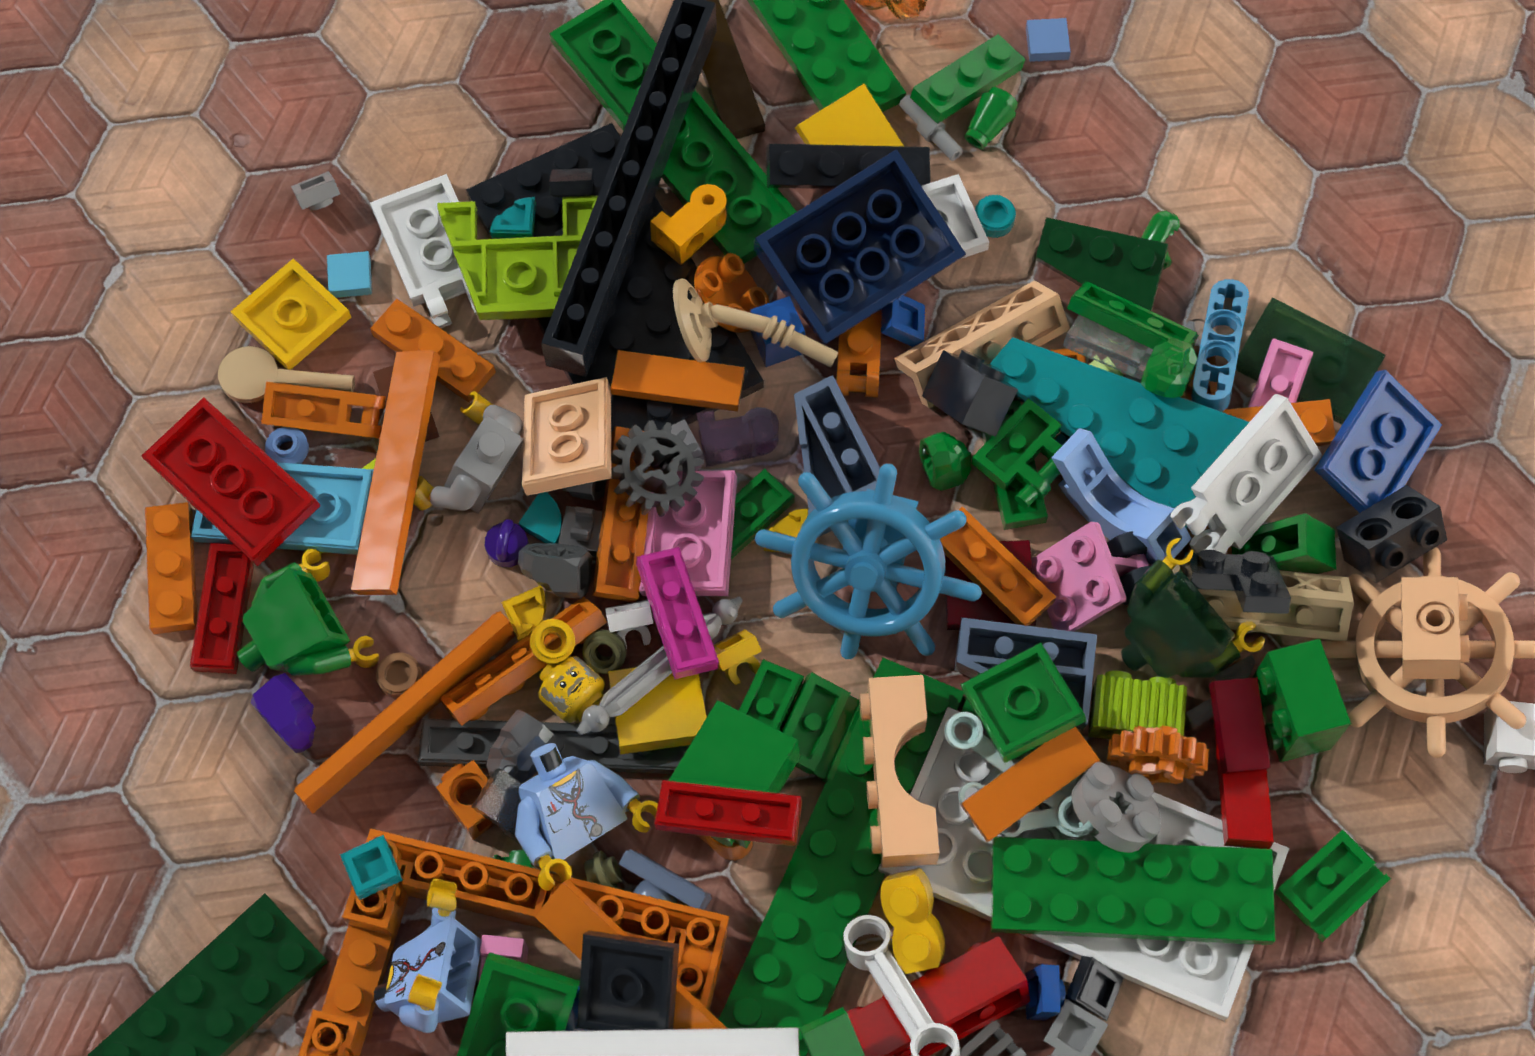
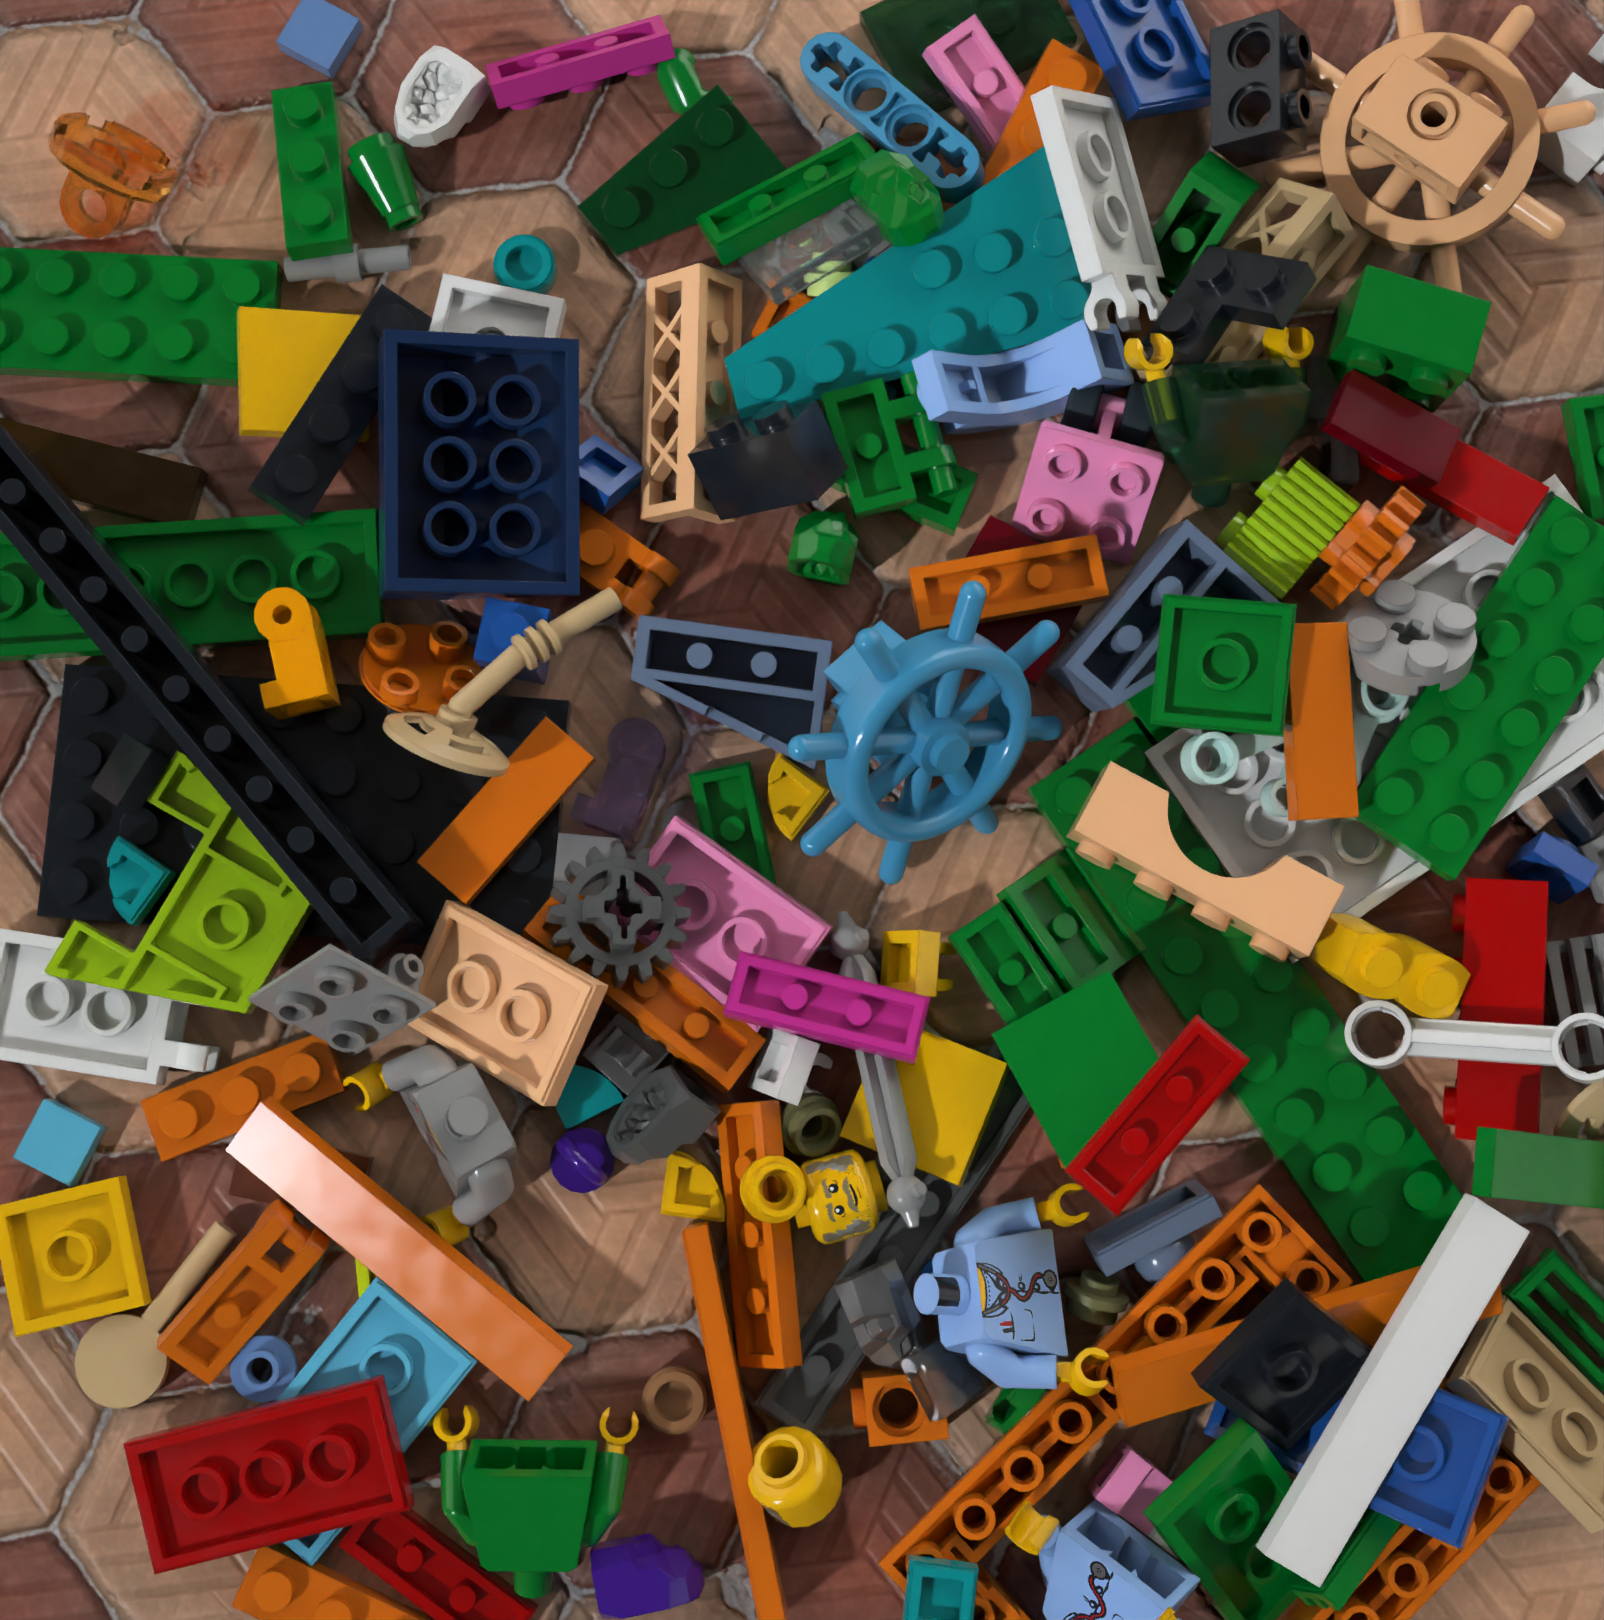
camera: 60 degrees left, 15 degrees up
none -> light grey hinge [249,944,436,1056]
none -> white rock [394,45,490,148]
none -> dark pink plate [485,15,676,110]
none -> yellow head [748,1426,842,1528]

